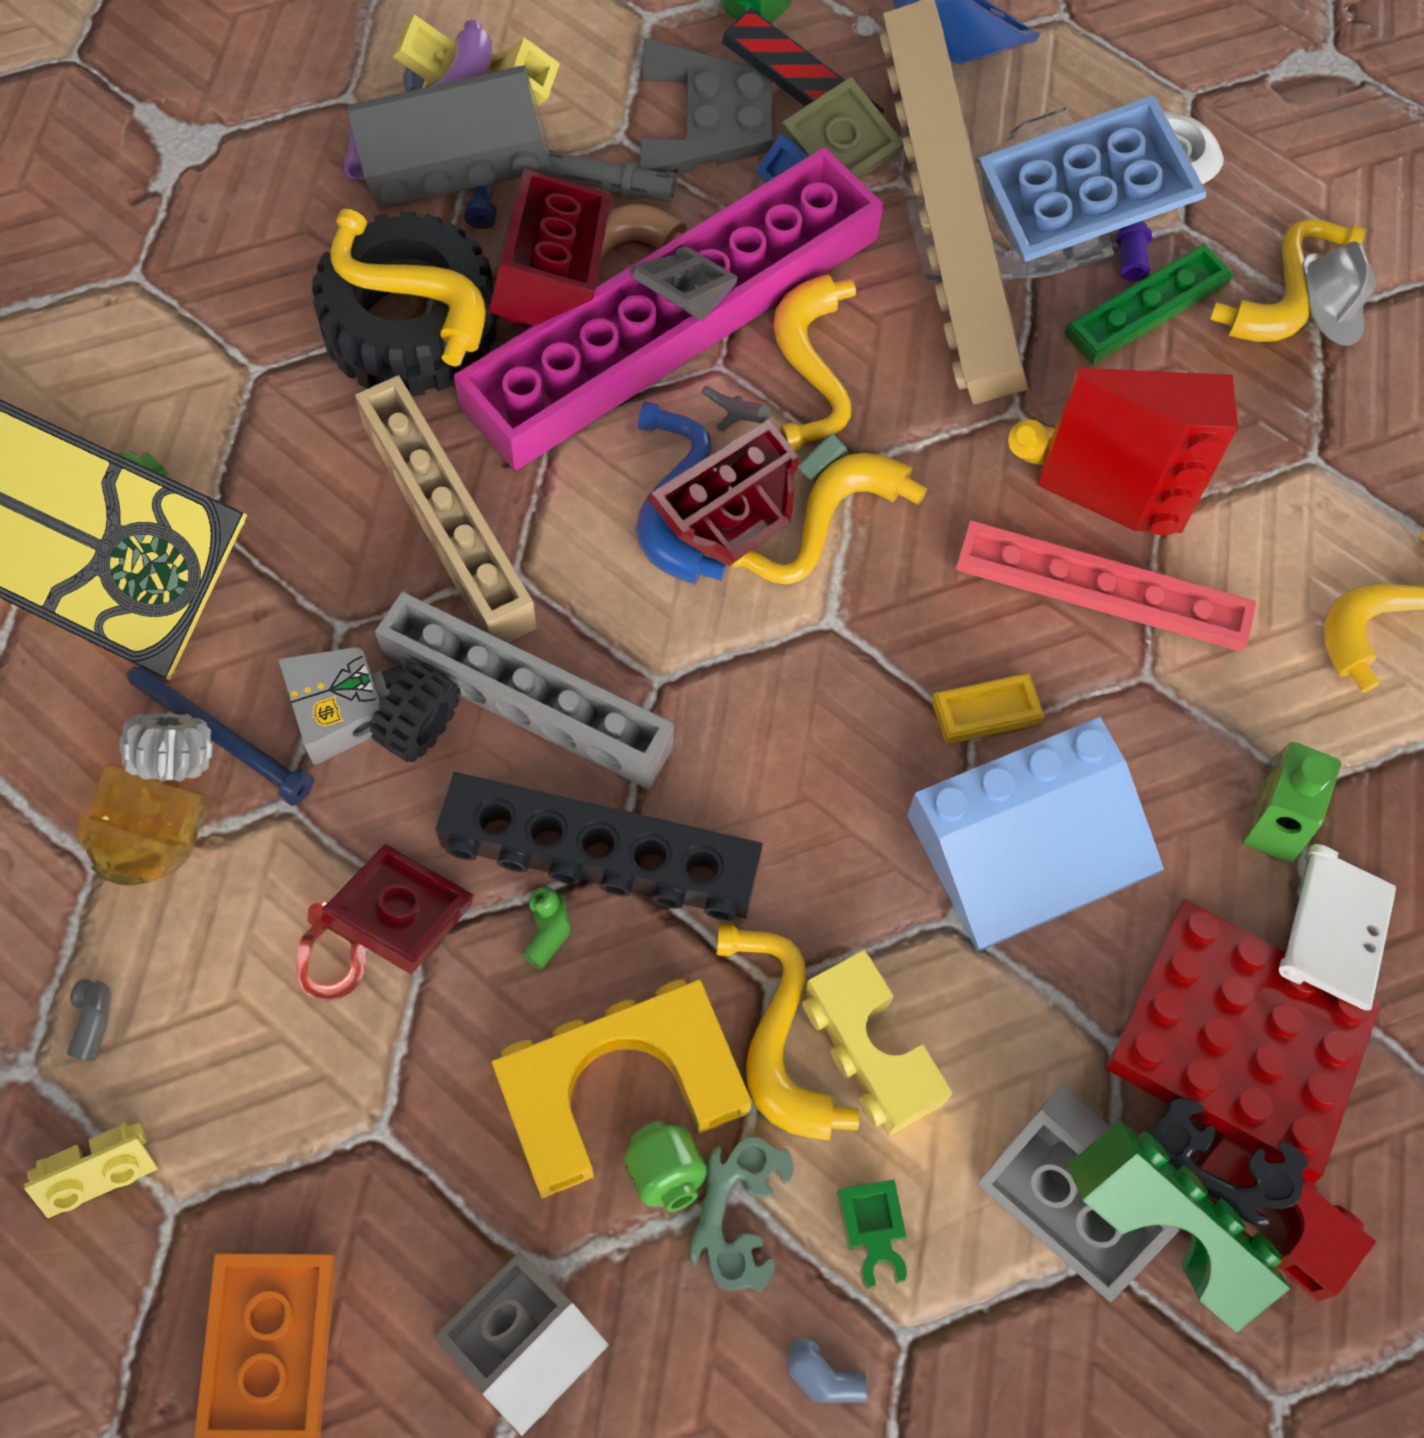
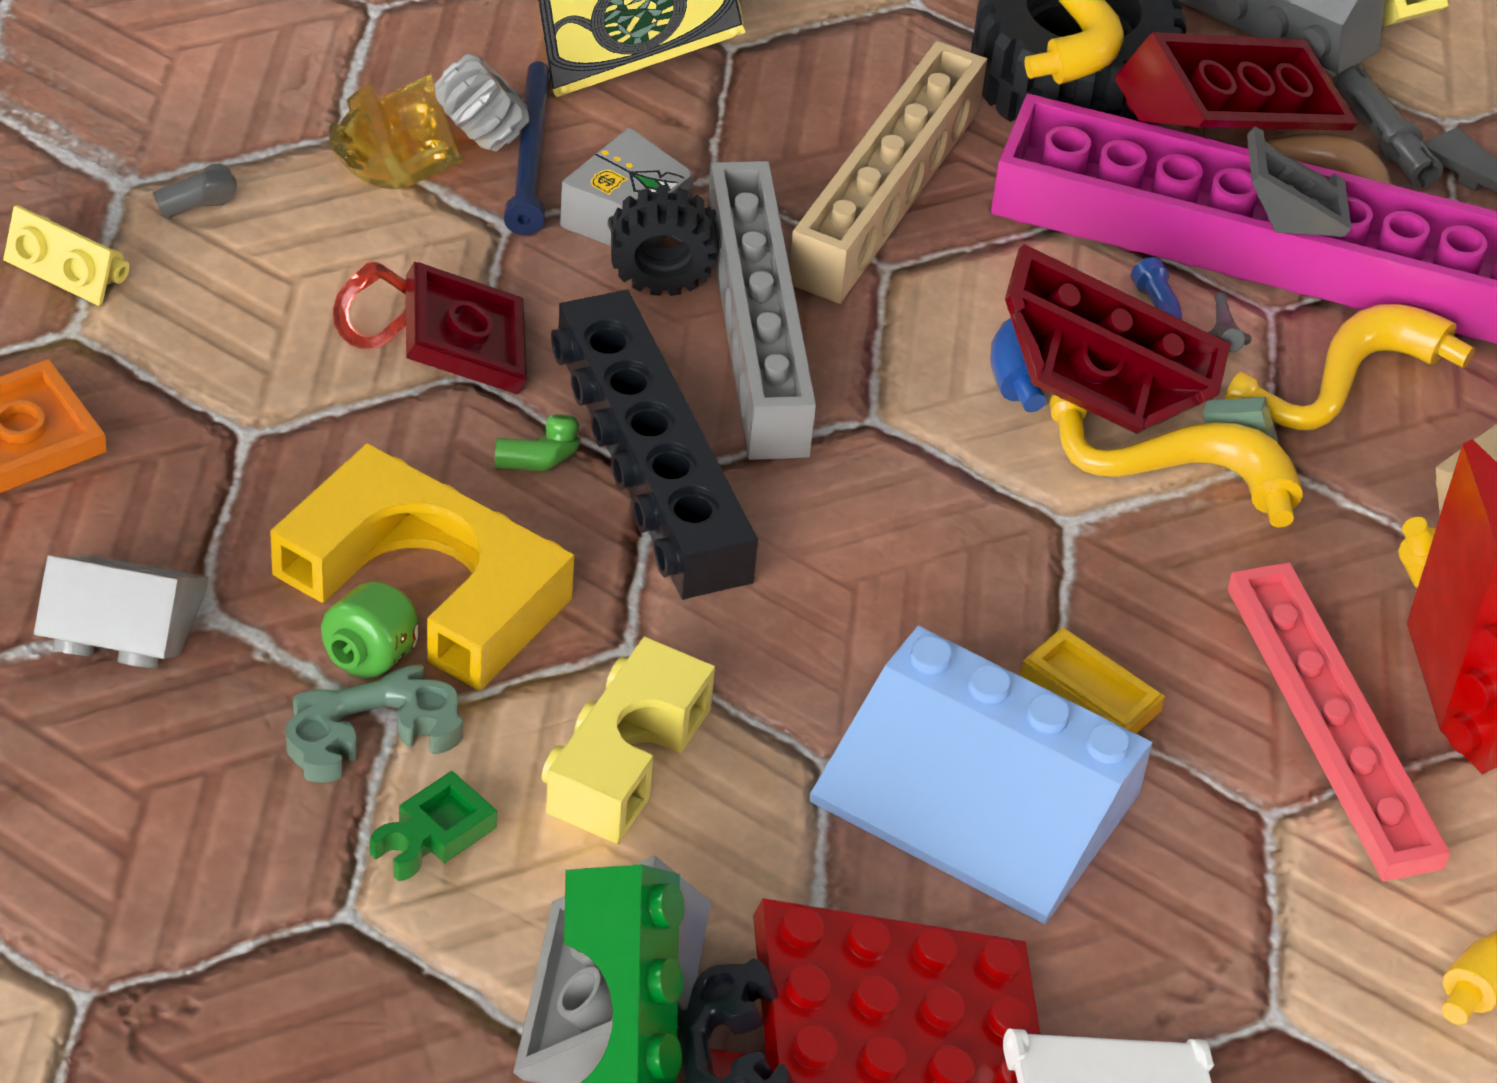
camera: 55 degrees right, 20 degrees down
yellow animal [717,923,859,1141] -> none
sand blue arm [786,1338,867,1403] -> none
bright green torso [1242,742,1341,864] -> none

